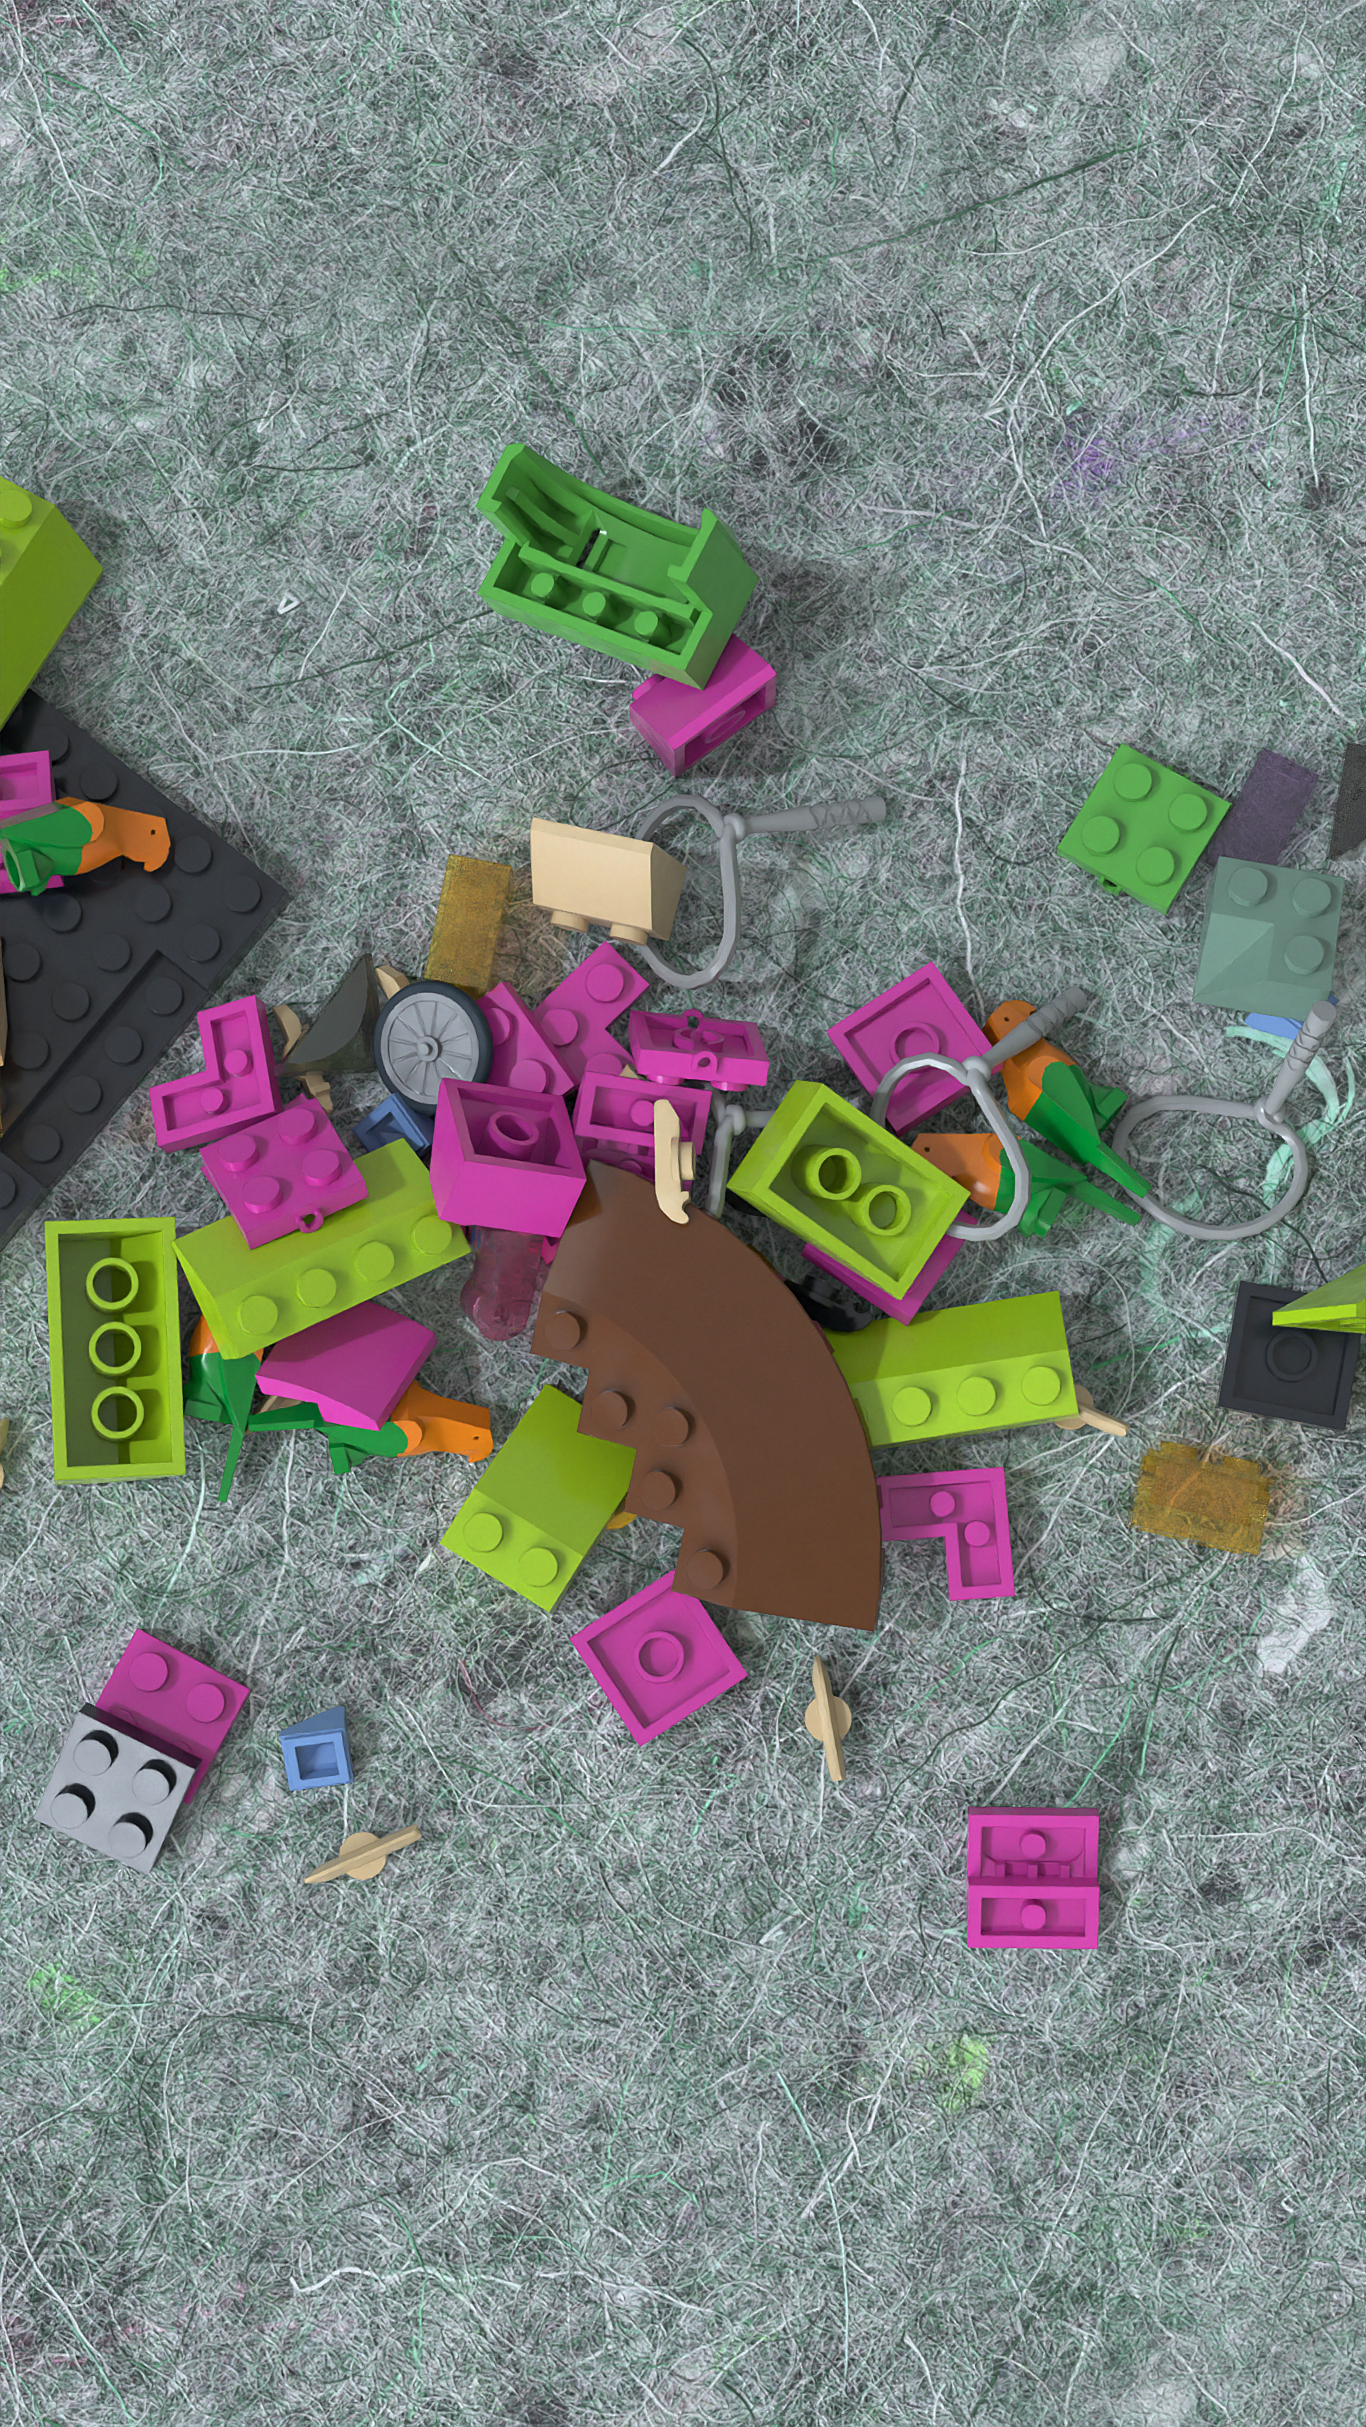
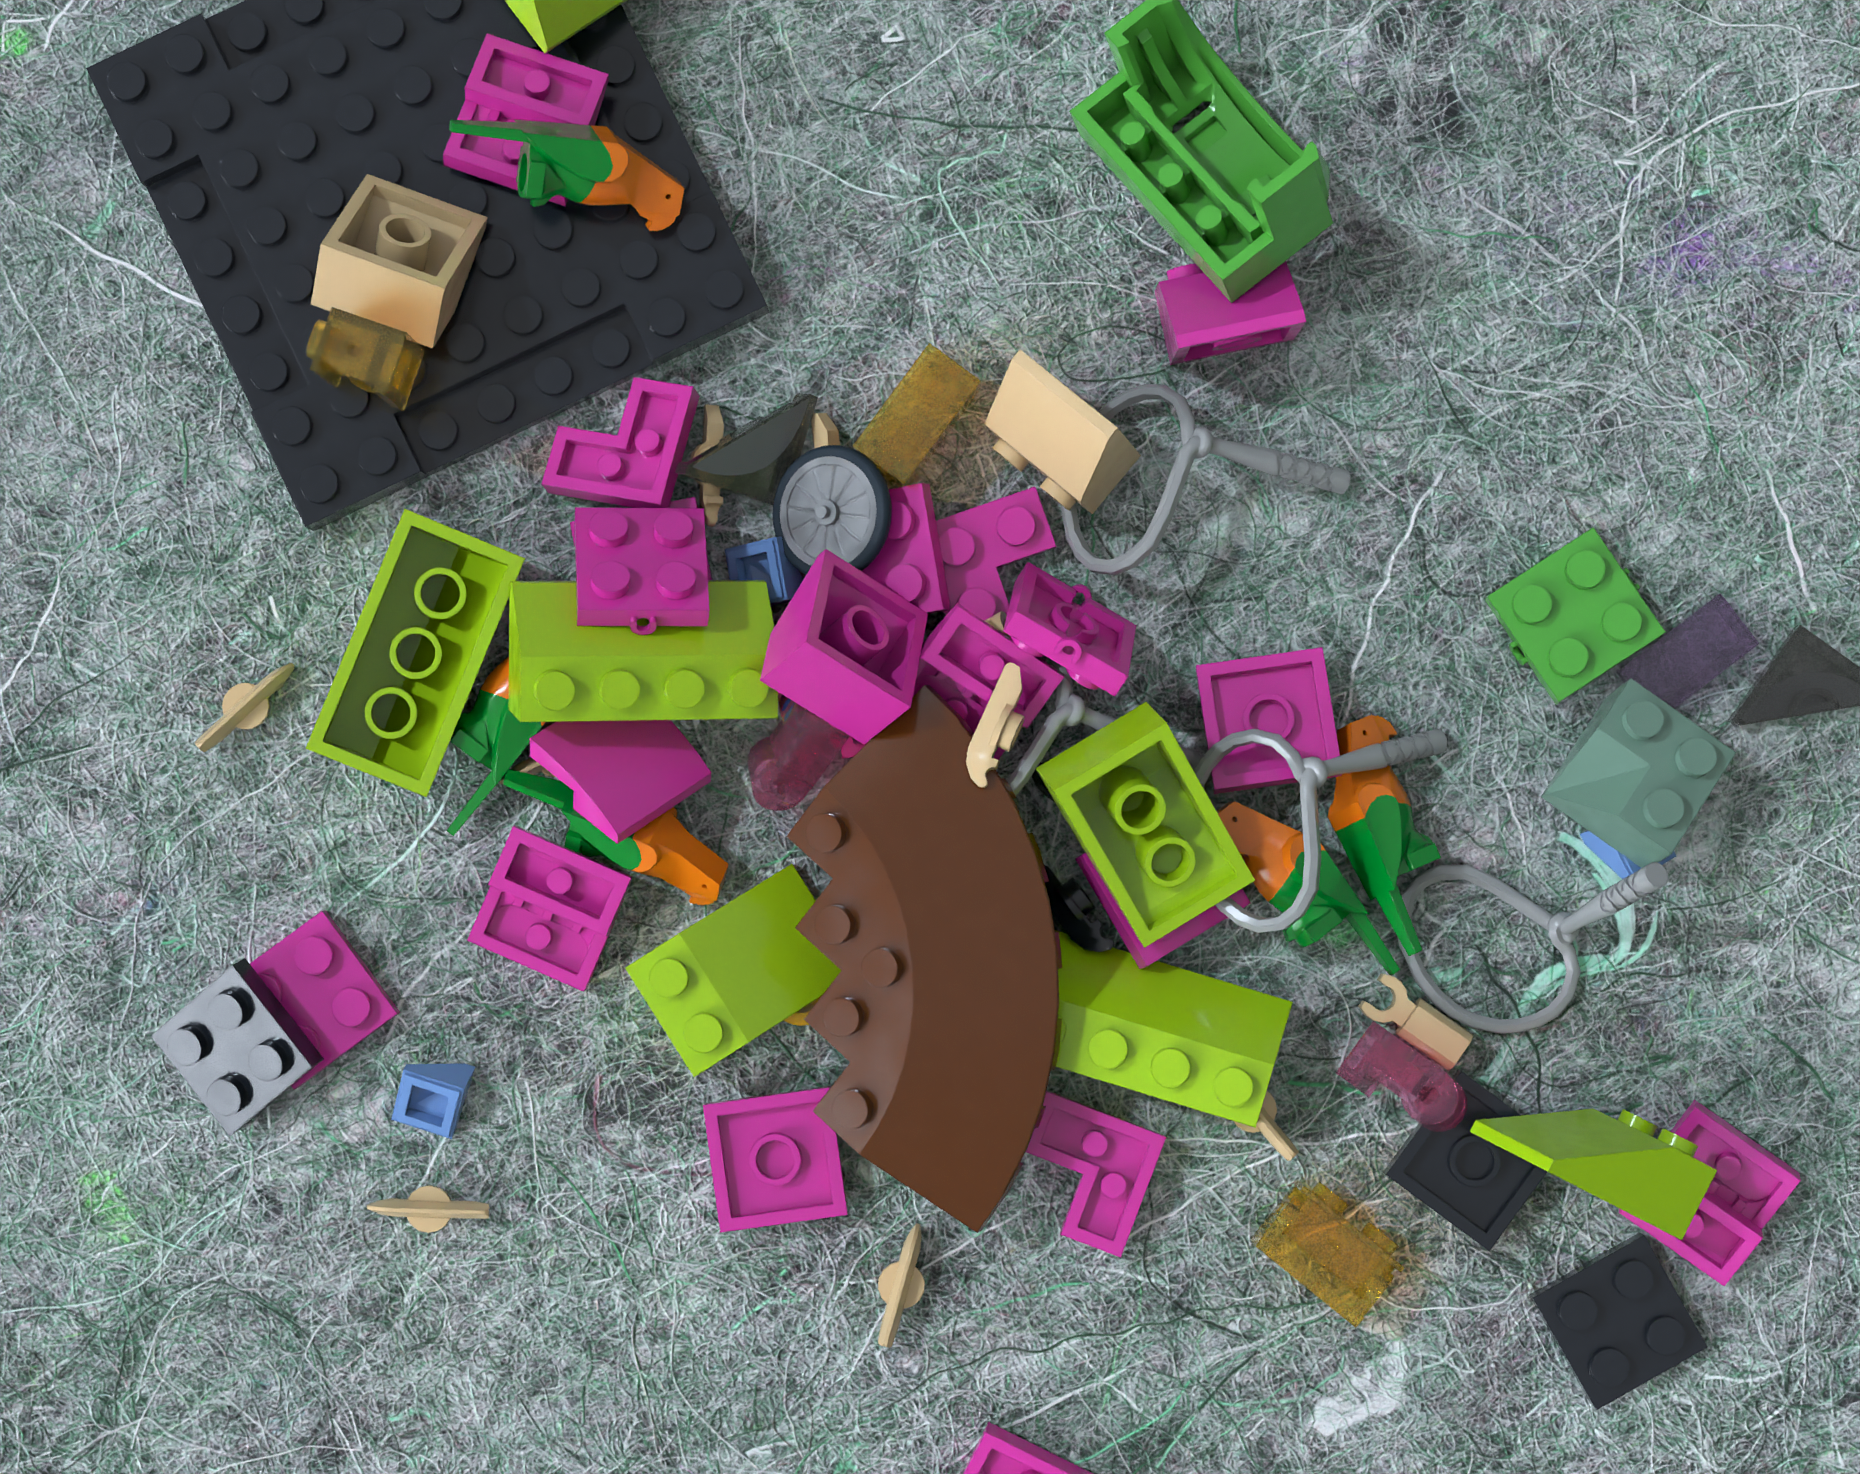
camera: 25 degrees right, 5 degrees up
none -> dark pink slope [467,825,632,992]
none -> clear pink leg [1336,1021,1467,1132]
none -> tan bar [1358,973,1473,1070]

